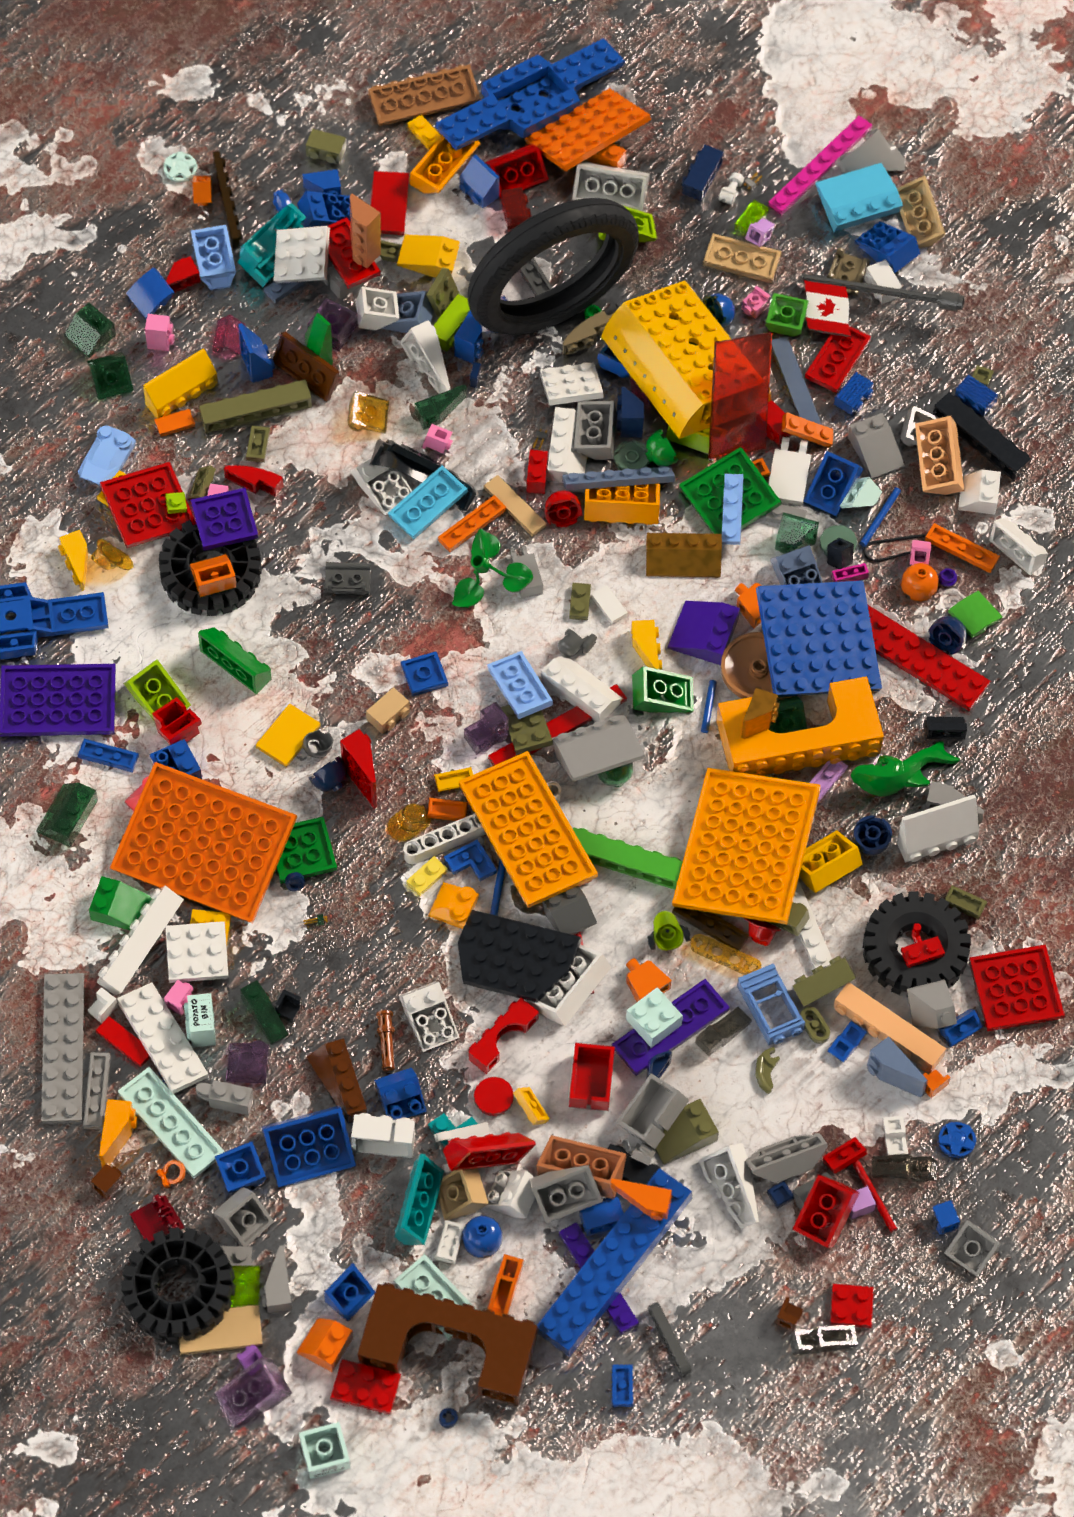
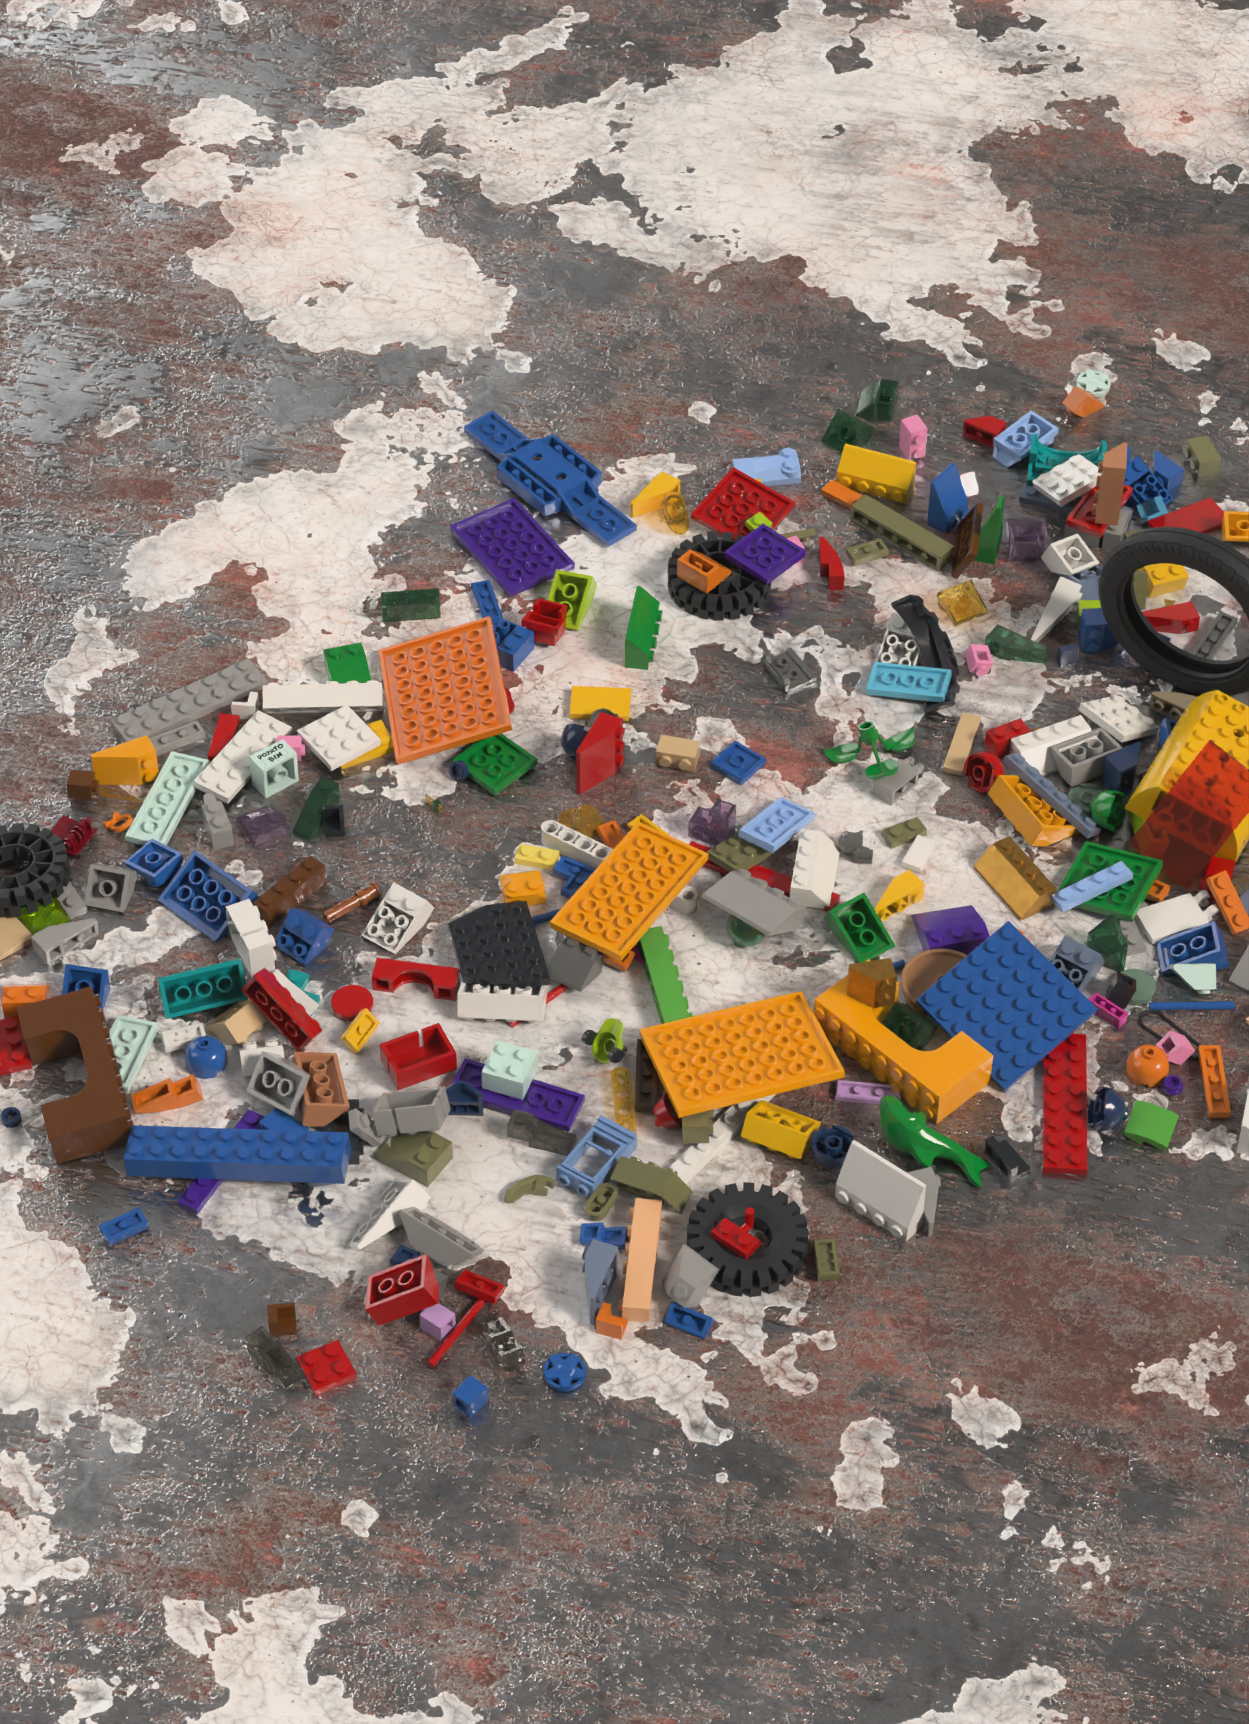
camera: 60 degrees right, 15 degrees down
blue slope [126,268,175,318] -> none
dark brown plate [213,151,242,249] -> none
orange plate [438,495,506,552] -> none
orange slope [611,1178,672,1220] -> none
orange torso [626,958,672,1002] -> none
dark grey beam [647,1302,692,1376] -> none
white slope [883,1116,908,1159] -> none
light grey slope [944,1220,1002,1277] -> none
red plate [969,944,1065,1032] -> none

